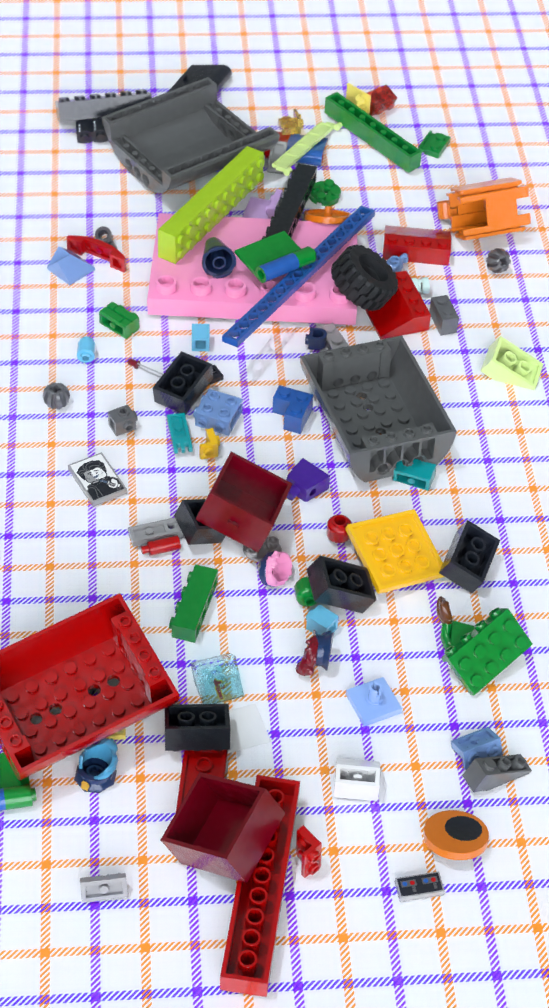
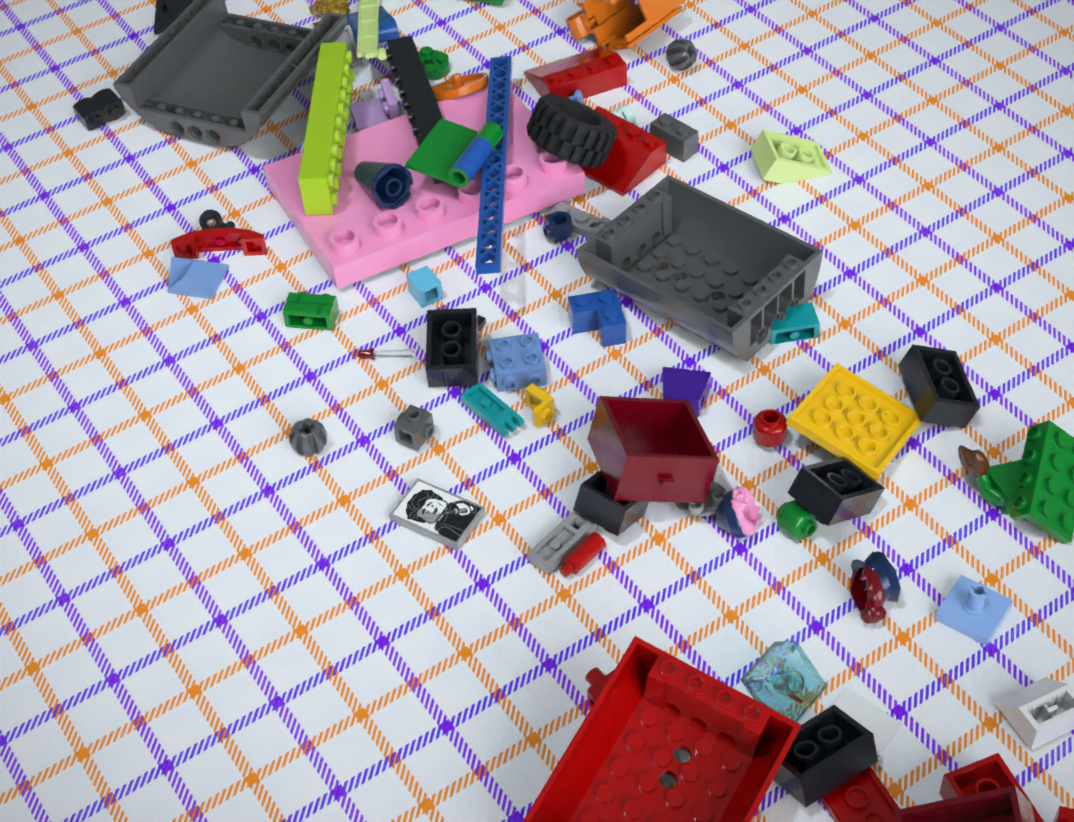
camera: 25 degrees left, 0 degrees up
brick [55,89,152,122] -> none
medium azure brick [77,336,95,363] -> none
green brick [169,564,218,643] -> none
medium azure brick [306,604,339,635] -> none

